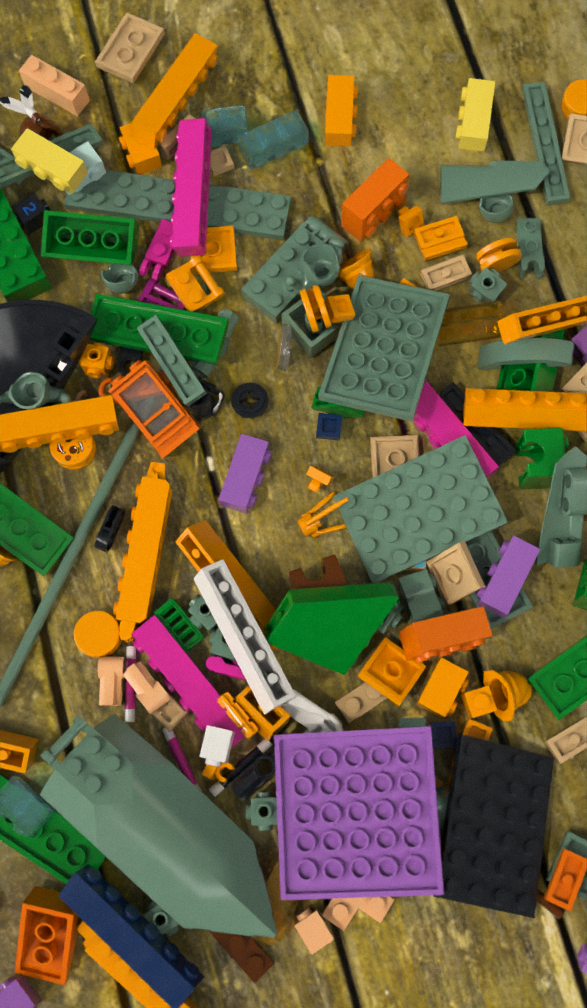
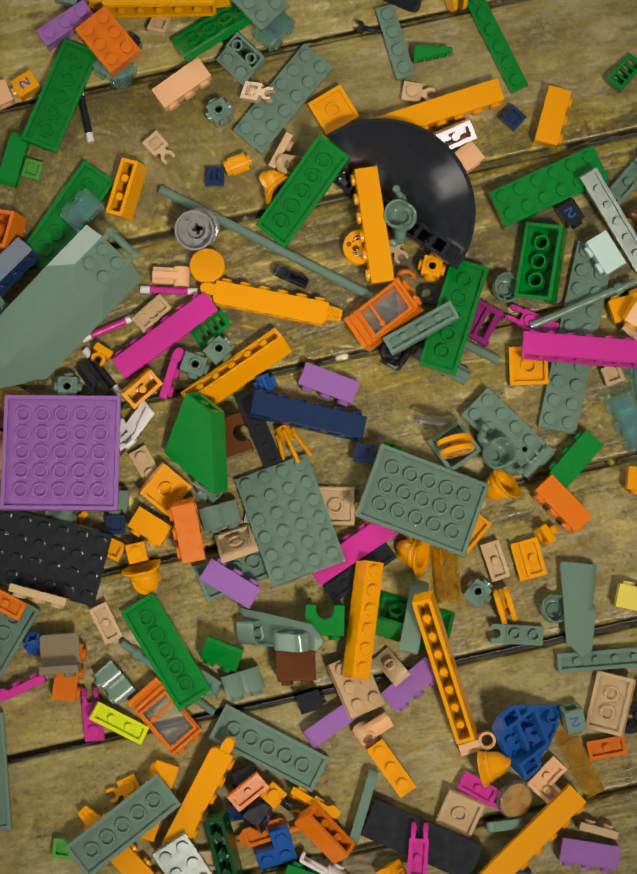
camera: 90 degrees right, 10 degrees up
light yellow brick [11,128,88,194] -> none
light nougat piece [123,661,171,715] -> none
light orange plate [166,255,226,312] -> none
white brick [194,560,296,715] -> none
white brick [199,725,235,767] -> none
light orange axle [217,692,258,738] -> none
black gear [231,383,269,419] -> none
light orange tile [306,465,335,492] -> none
light orange tile [324,294,356,324] -> none
none -> tan plate [8,583,70,609]
none -> light grey wheel [175,207,220,250]
none -> black plate [235,390,283,469]
none -> dark blue brick [248,389,367,442]
none -> blue gear [253,373,277,393]
none -> light orange piece [396,537,430,577]
none -> sand green bar [529,278,637,330]
none -> green brick [547,430,604,489]

